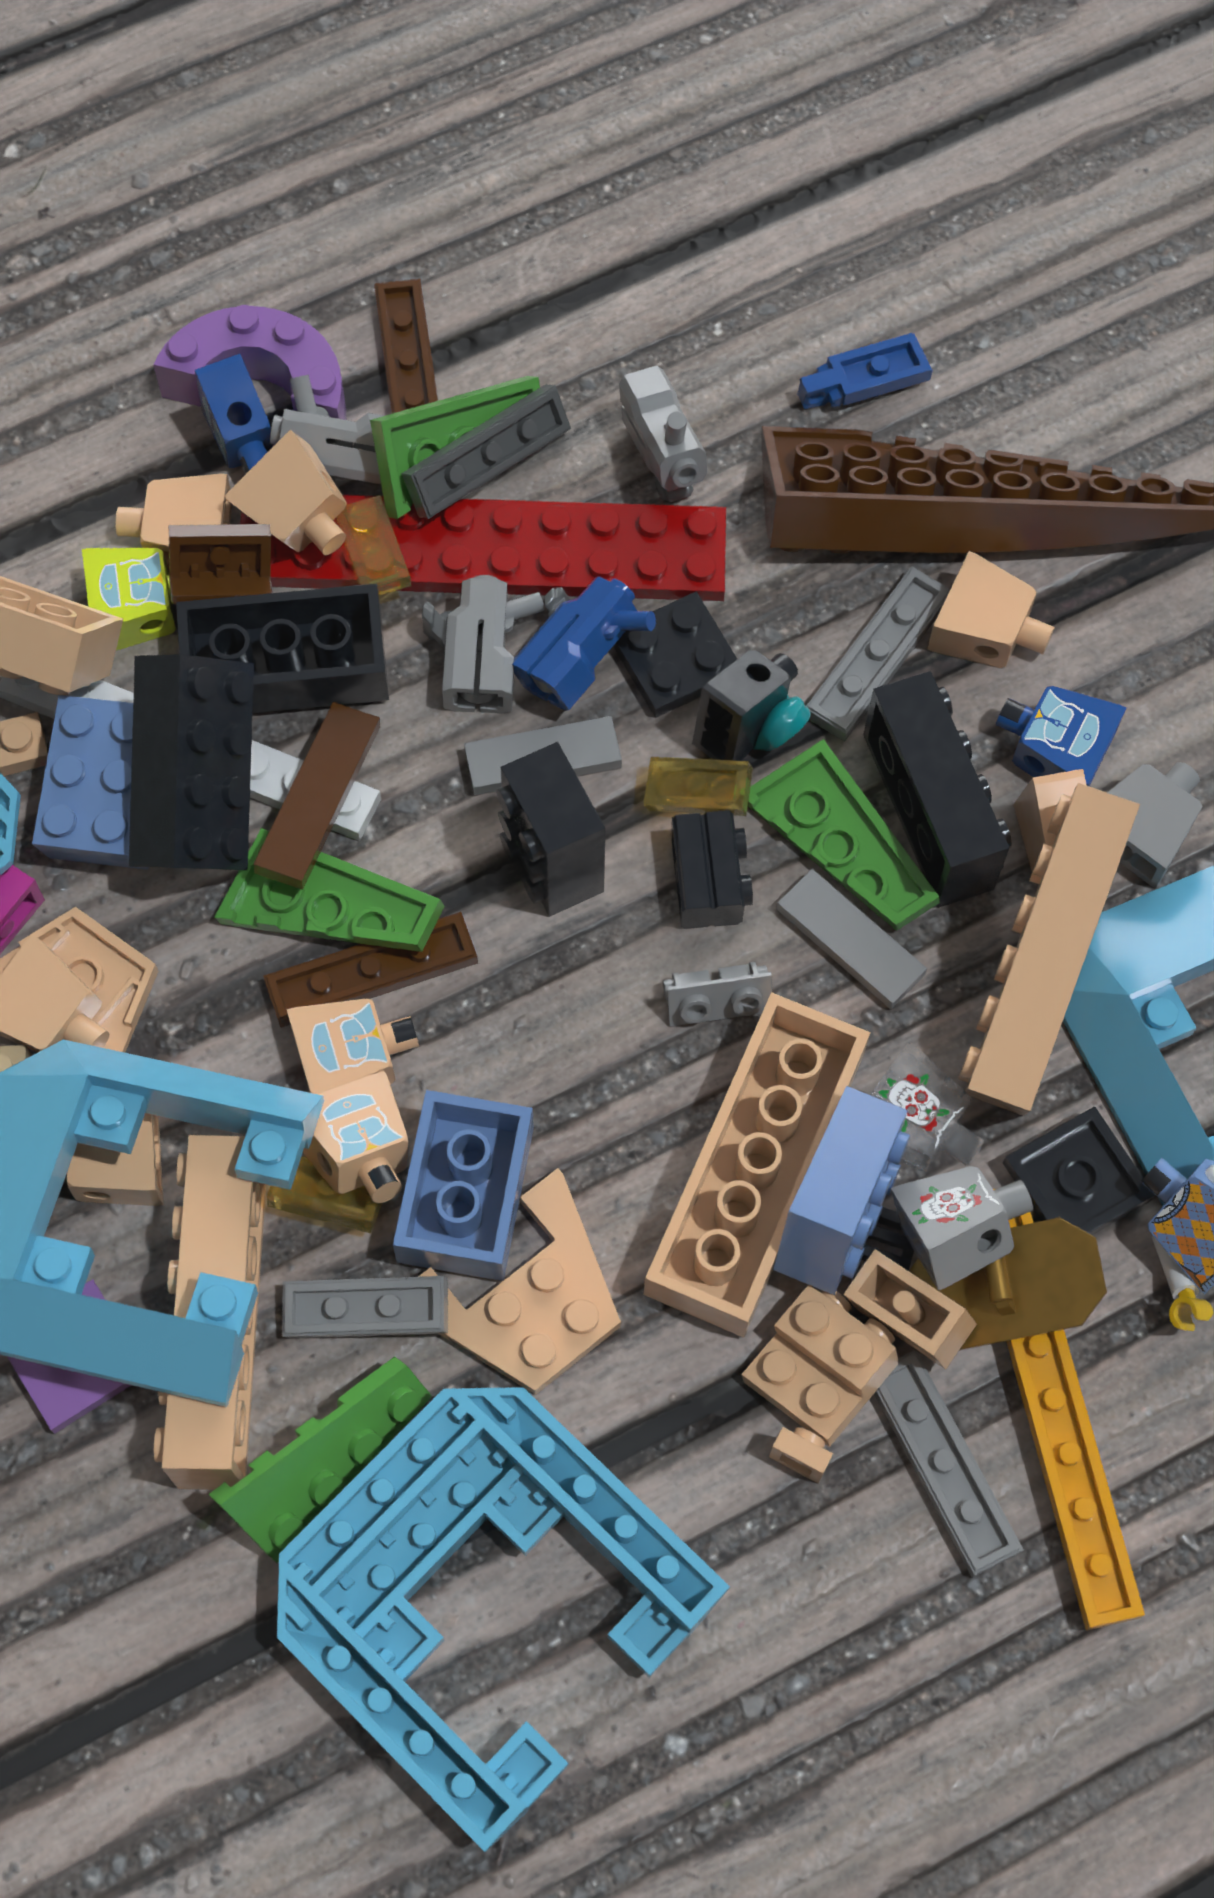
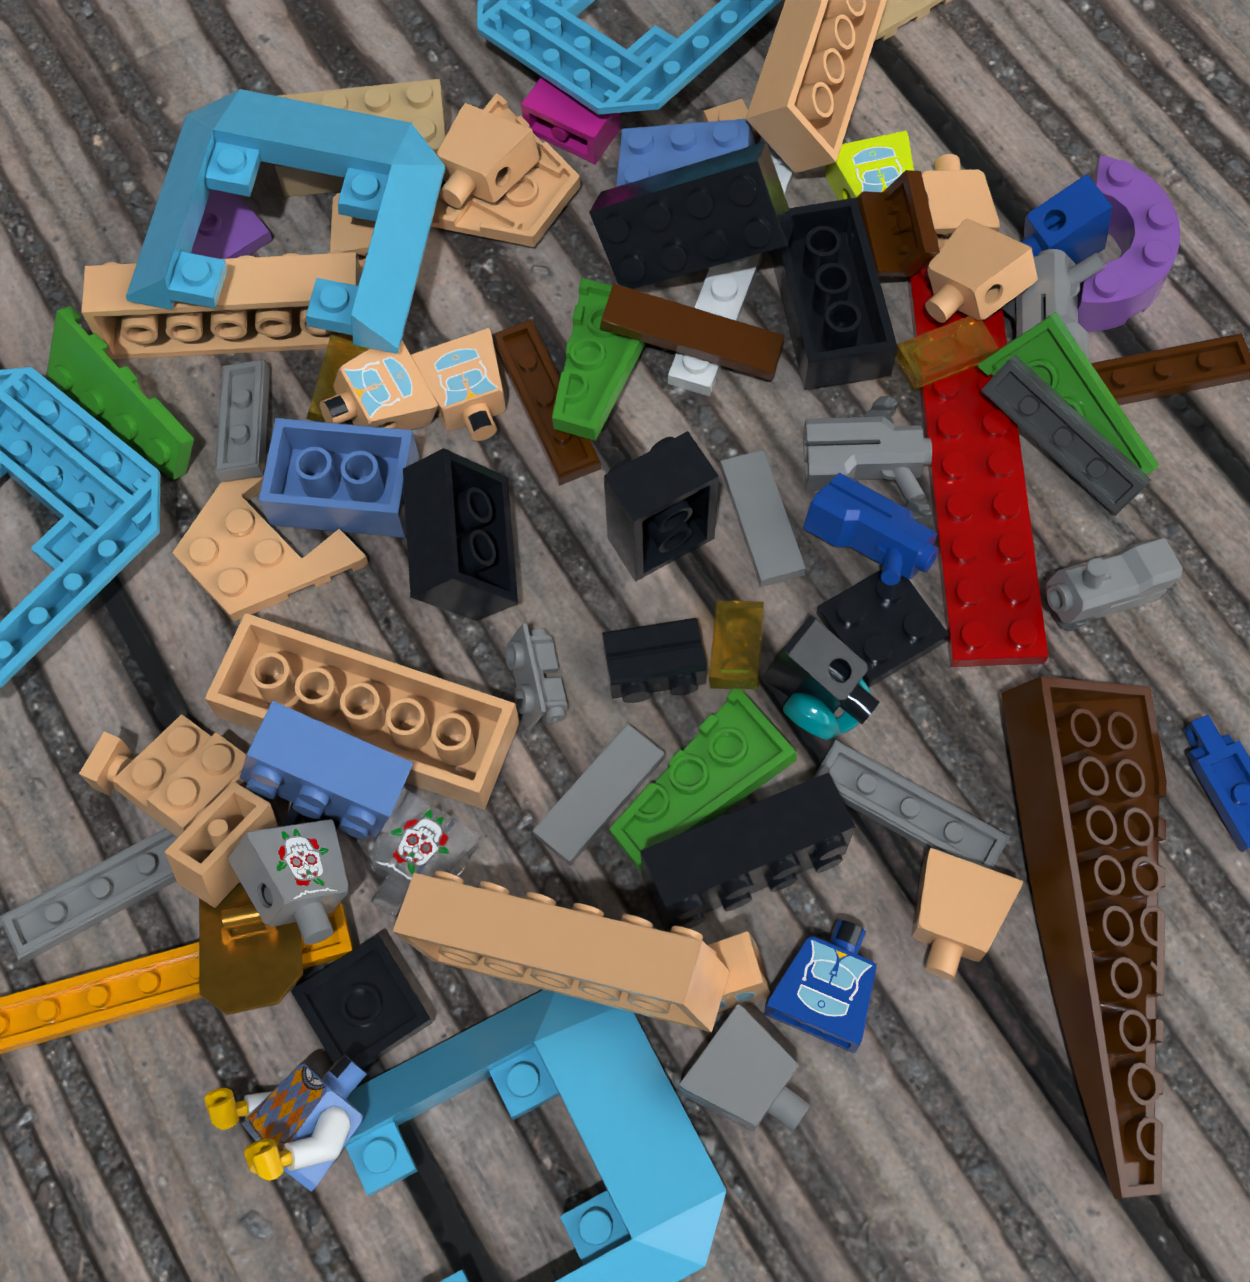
camera: 90 degrees right, 0 degrees up
none -> black brick [403,448,518,621]

